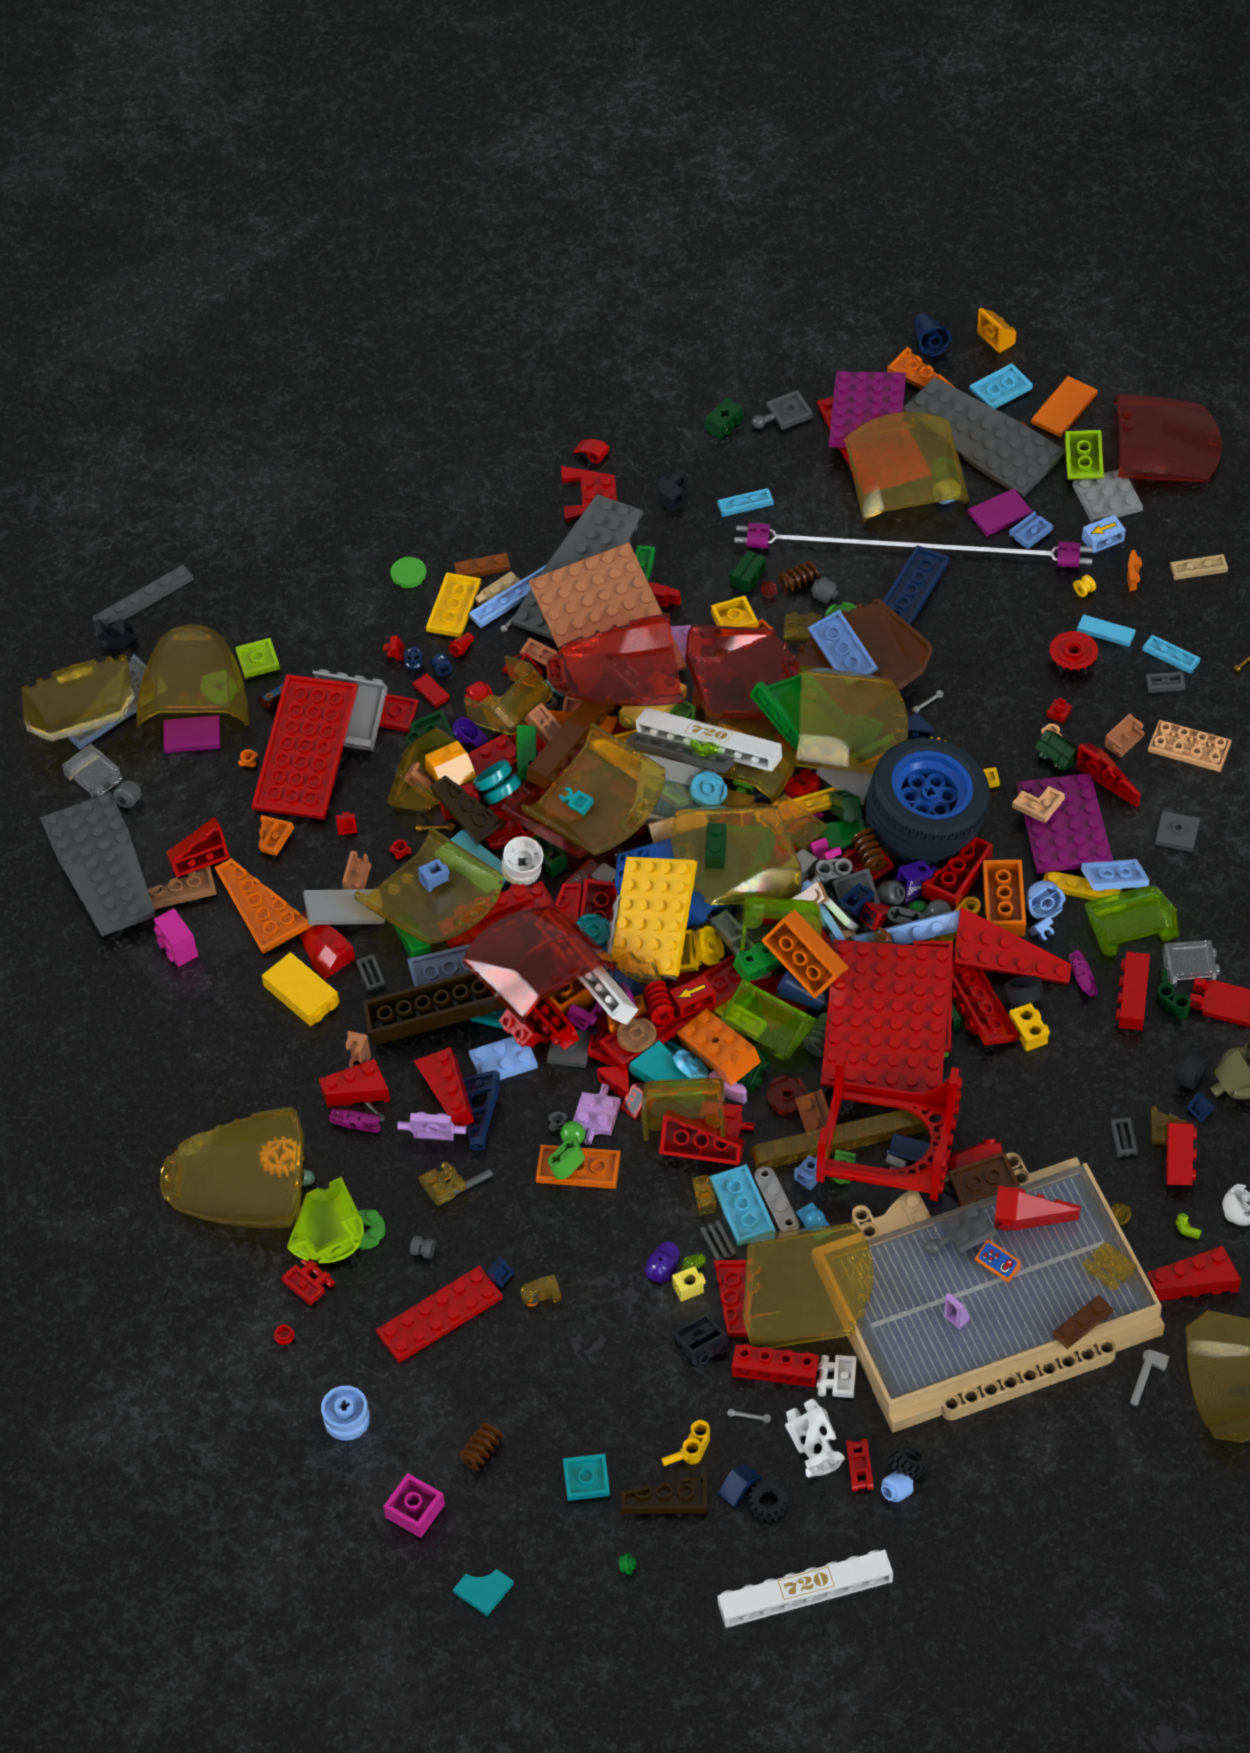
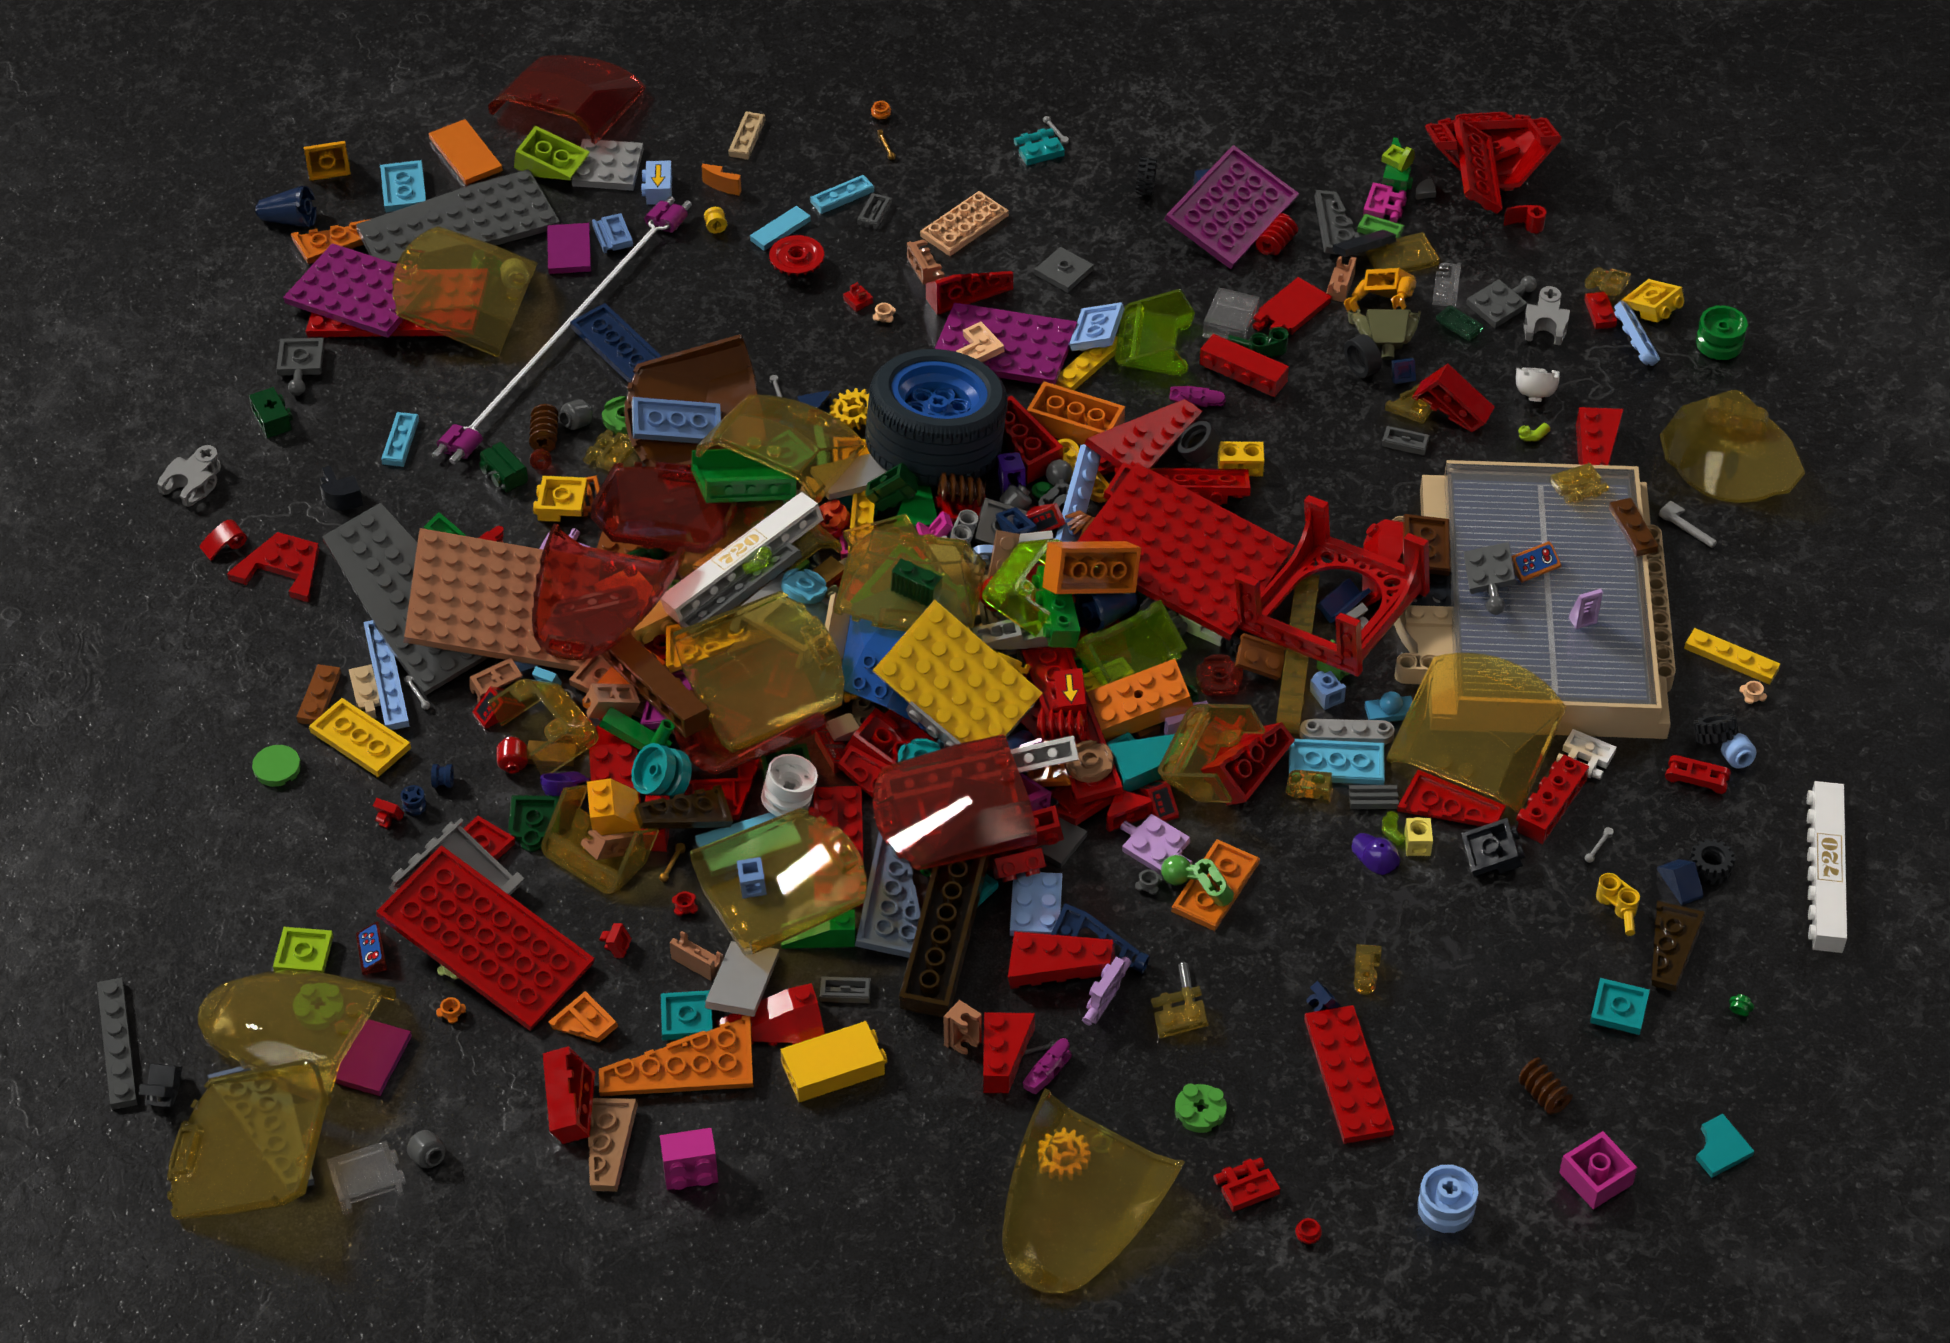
camera: 70 degrees left, 5 degrees down
dark grey wing [40,792,156,936] -> none
lime cone [287,1177,364,1263] -> none
dark grey wheel [410,1235,436,1259] -> none
red tile [412,674,450,709] -> none
red cone [449,632,474,657] -> none
teal plate [559,787,595,816] -> none
clear yellow tile [613,951,662,983] -> none
medium azure tile [673,1050,709,1082] -> none
white hips [785,1399,845,1478] -> none
red wedge [994,1186,1081,1231] -> none
light blue cylinder [1025,880,1066,919] -> none
light blue tile [1028,916,1054,941] -> none
dark green brick [1035,729,1078,770] -> none
none -> light grey piece [157,445,221,507]
none -> teal plate [661,990,713,1040]
none -> yellow plate [1684,628,1780,685]
none -> light nougat plate [1739,681,1767,704]

